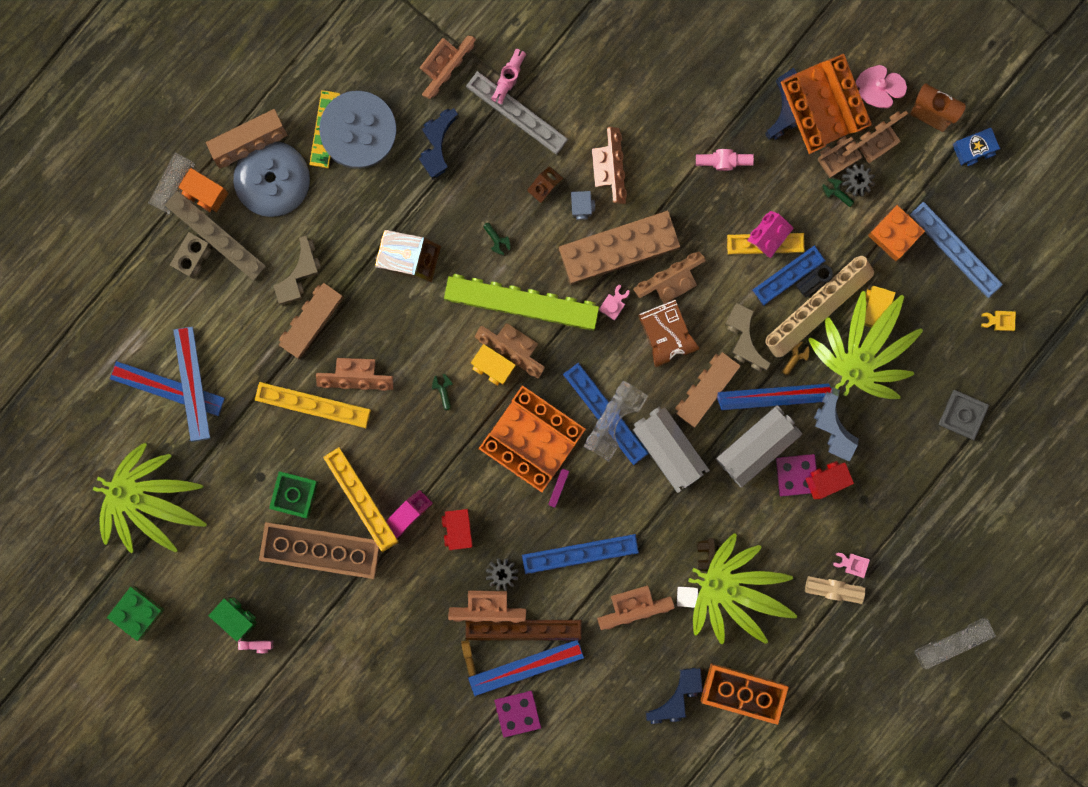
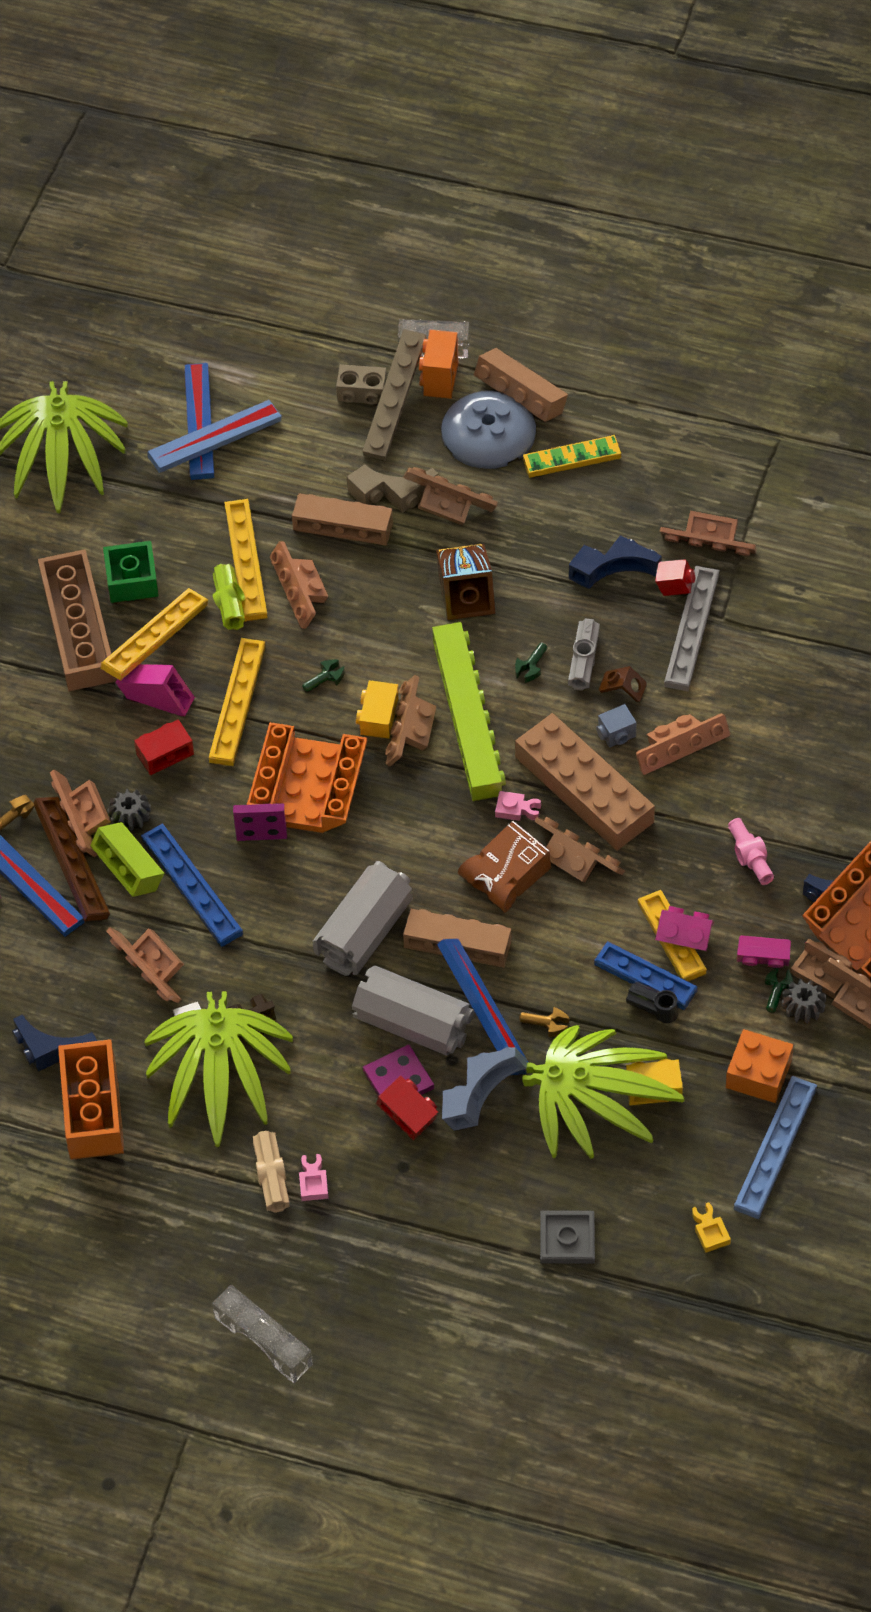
camera: 65 degrees right, 30 degrees down
sand blue brick [319,91,396,169] -> none
bright pink pin [491,49,526,104] -> none
blue tile [563,363,649,465] -> none
clear arch [583,381,648,462] -> none
dark tan arch [725,303,770,372] -> none
tan beam [765,256,874,357] -> none
none -> lime brick [90,822,164,897]
none -> yellow tile [209,638,266,766]
none -> lime piece [213,564,245,630]
none -> medium nougat bracket [403,467,498,525]
none -> light grey piece [568,618,600,691]
none -> red brick [655,559,696,596]
none -> dark pink bracket [737,936,791,968]

